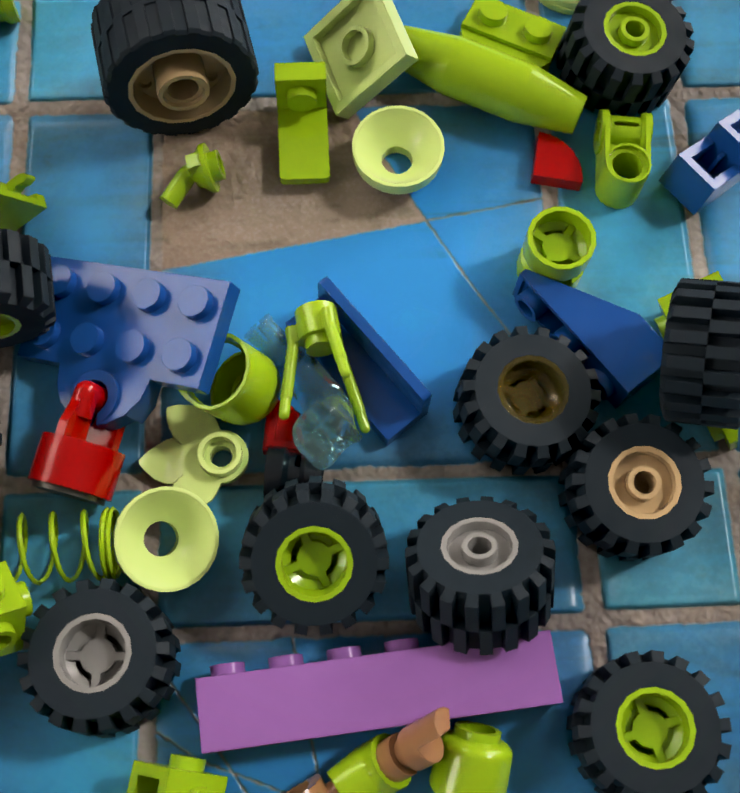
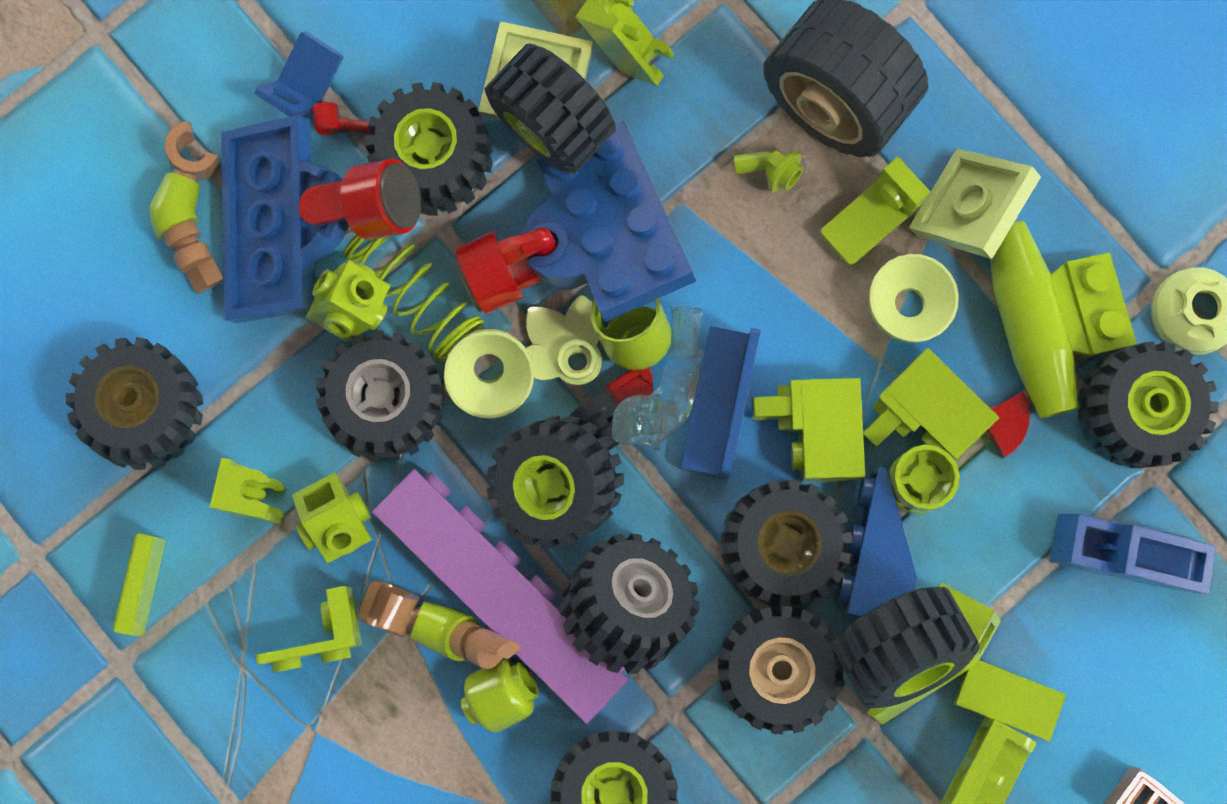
camera: 55 degrees right, 10 degrees up
lime plant [278,300,370,434] -> none
lime piece [593,109,653,209] -> none
none -> lime hinge [752,378,865,483]
none -> lime hinge [863,348,1000,460]

